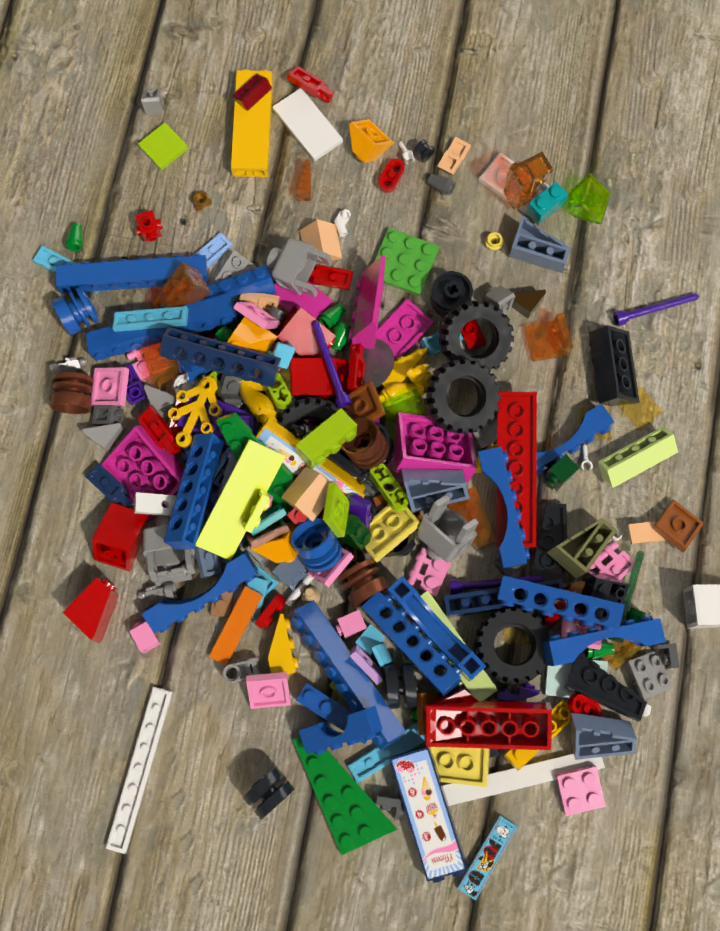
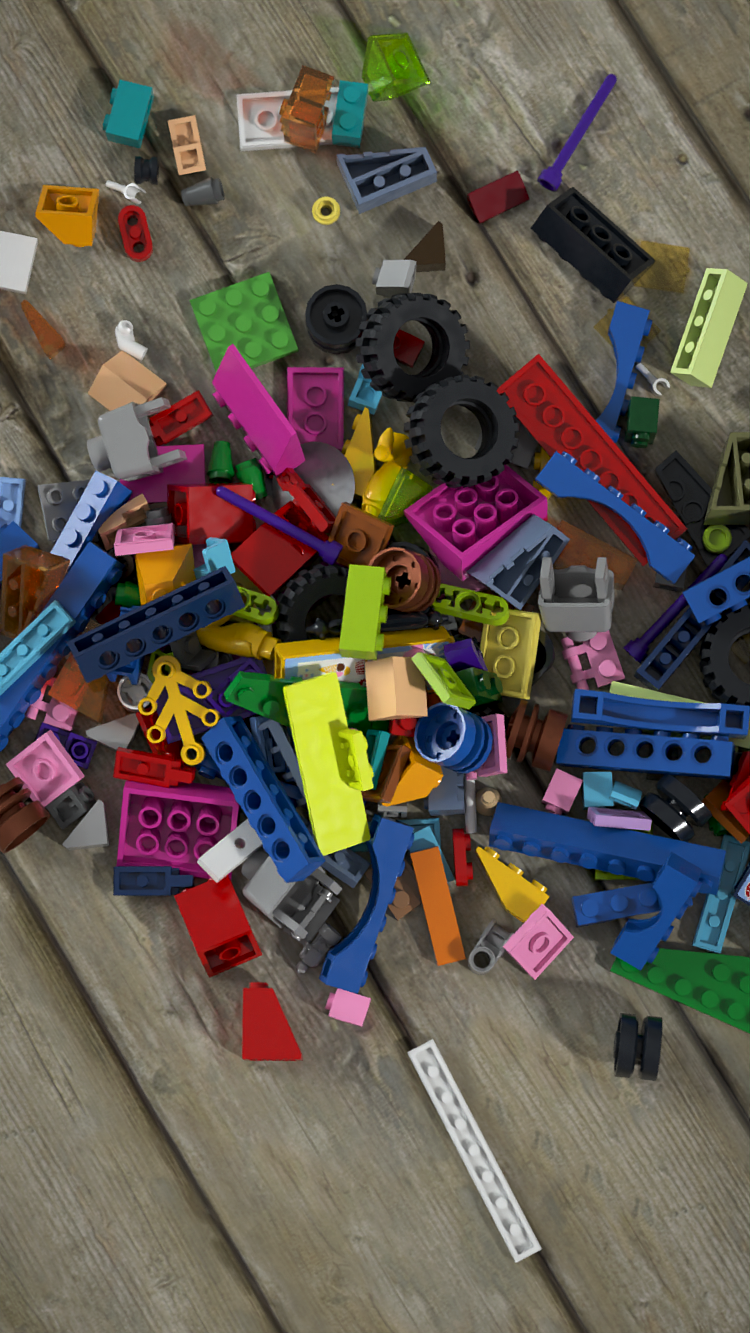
camera: 40 degrees left, 5 degrees up
clear orange bracket [525,313,573,362] -> none
none -> teal brick [103,80,154,148]
none -> dark red slope [467,170,530,224]
none -> lime tile [702,525,732,554]

